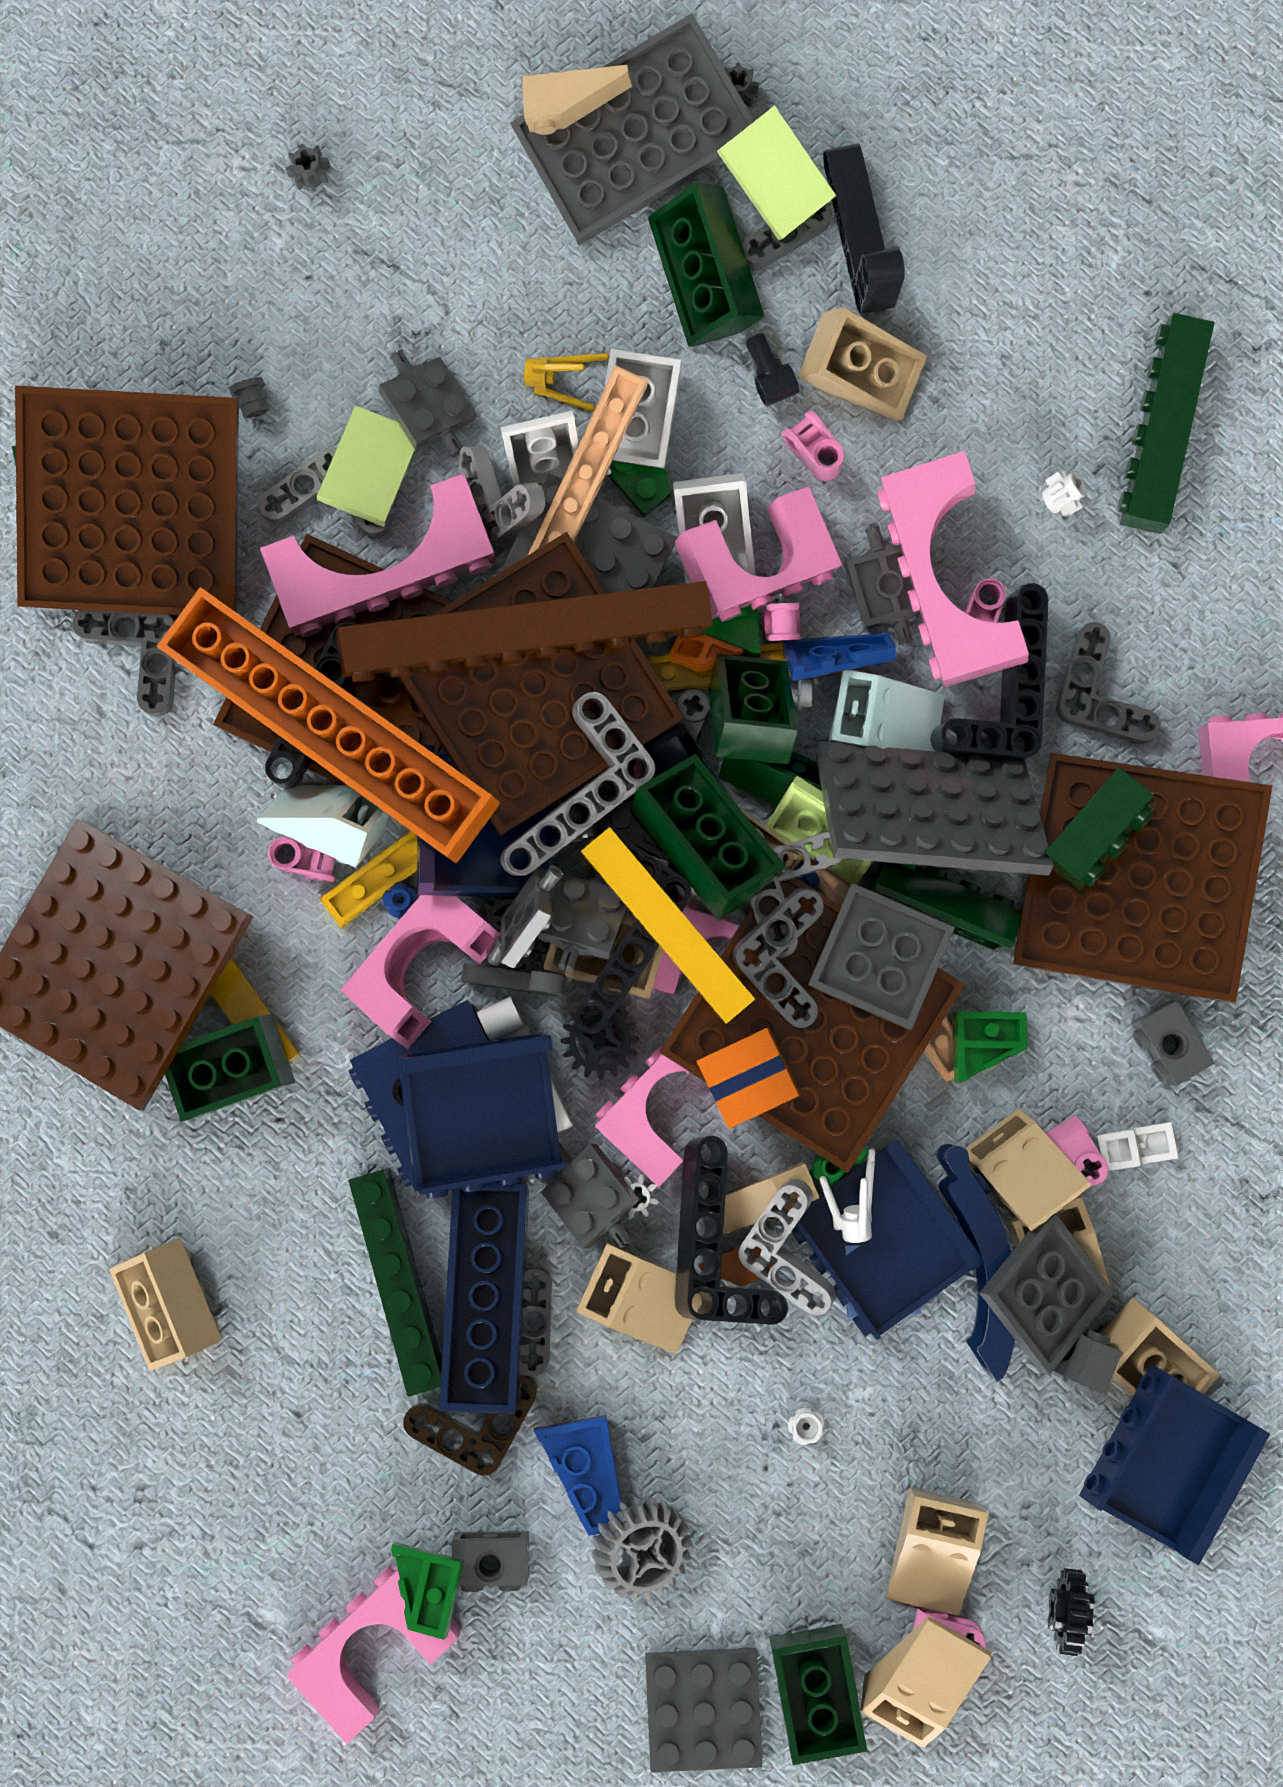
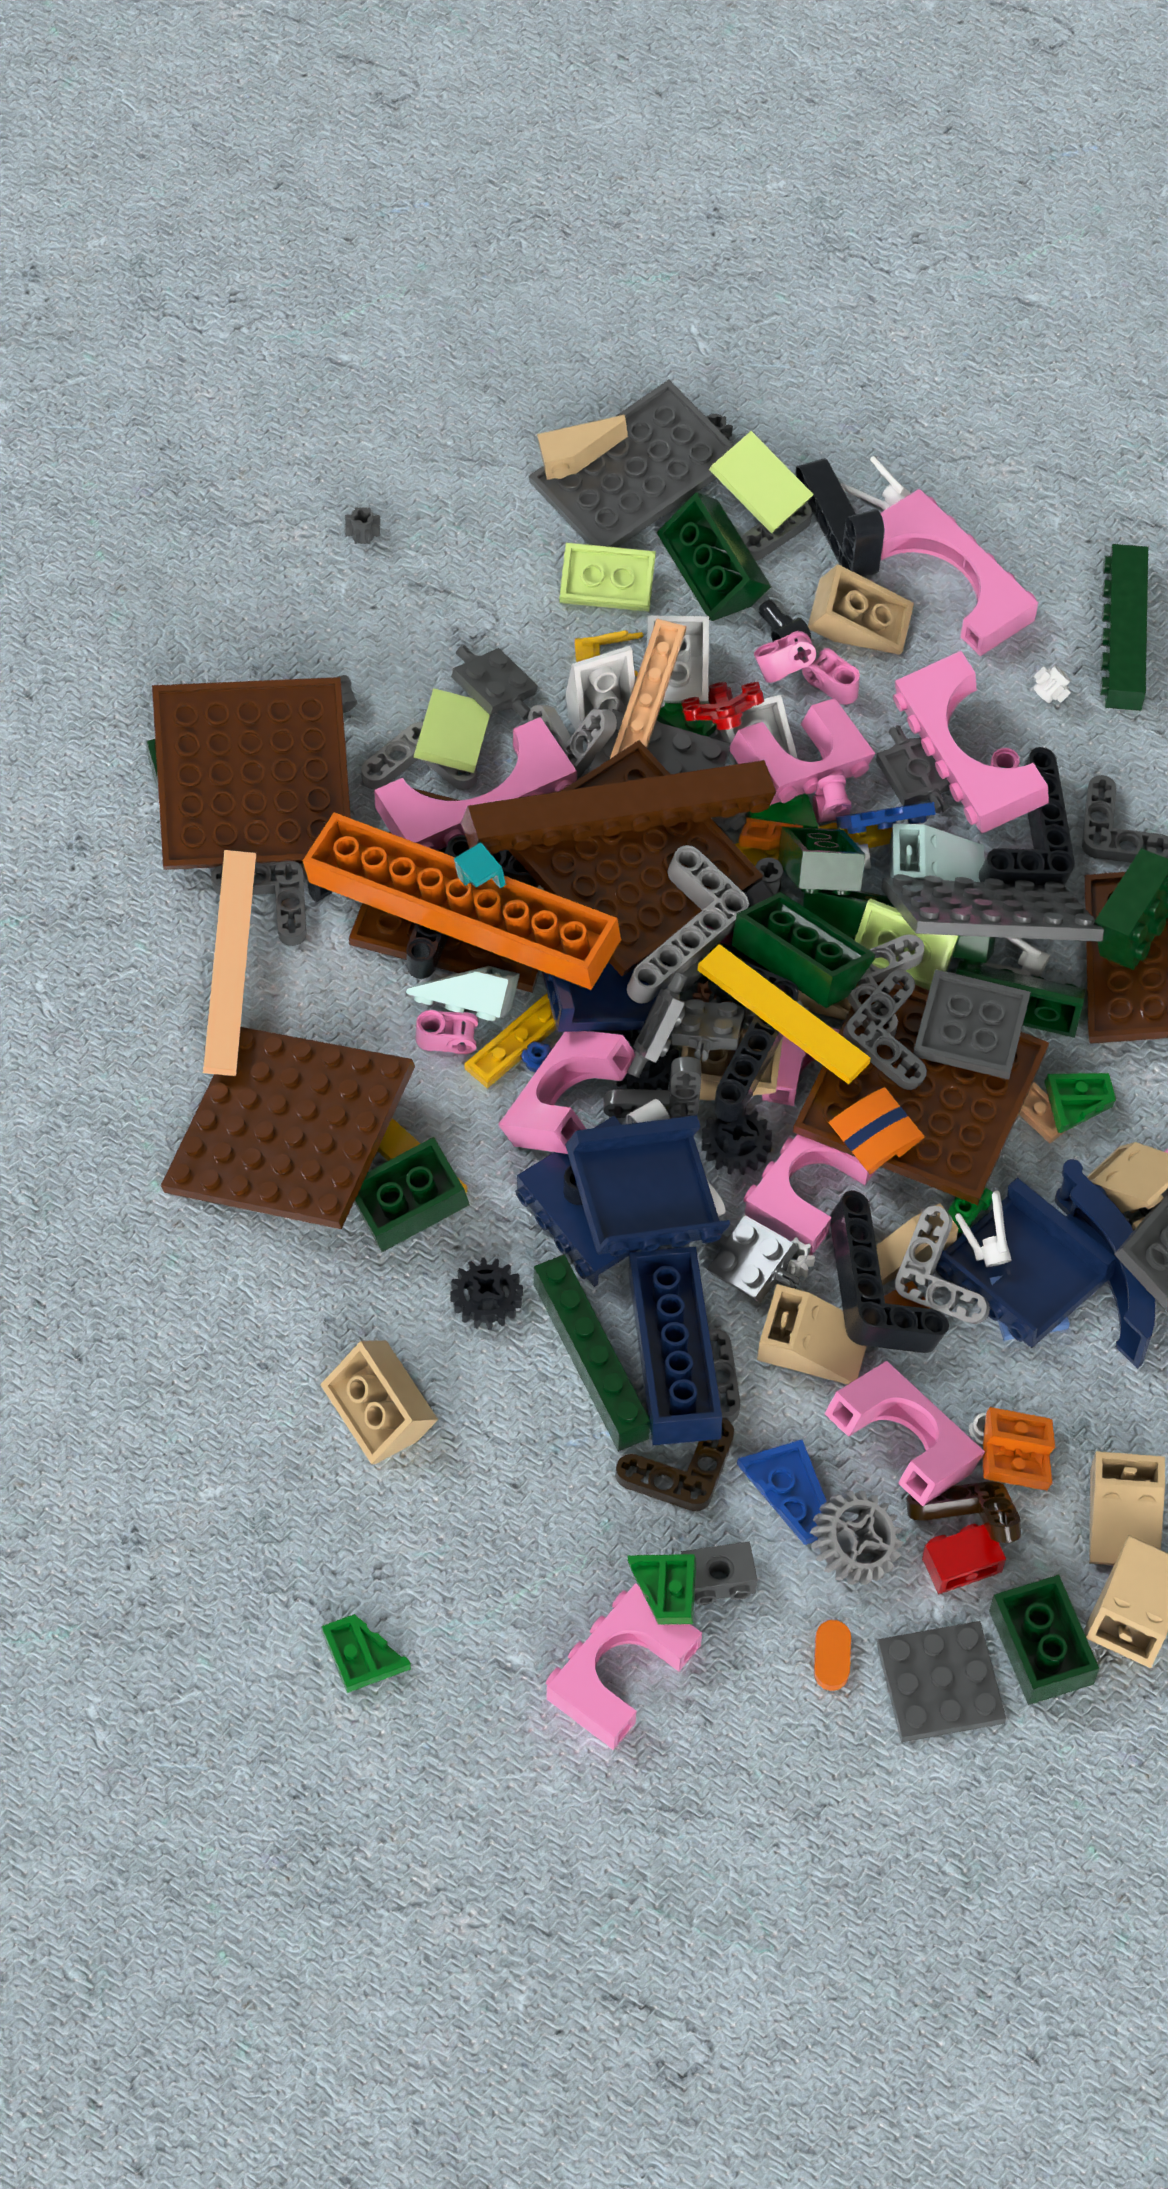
camera: 10 degrees left, 25 degrees down
none -> light nougat tile [203,850,256,1076]
none -> green wing [321,1614,411,1693]
none -> black gear [450,1258,523,1330]
none -> teal panel [454,842,506,888]
none -> yellowish green tile [559,543,656,612]
none -> red plant [681,682,764,730]
none -> bright pink piece [754,631,816,683]
none -> orange tile [814,1620,851,1691]
none -> bright pink arch [824,1361,985,1506]
none -> white plant [840,456,911,510]
none -> bright pink arch [881,488,1038,656]
none -> dark brown beam [906,1481,1021,1543]
none -> red brick [922,1523,1006,1595]
none -> orange slope [983,1407,1055,1491]

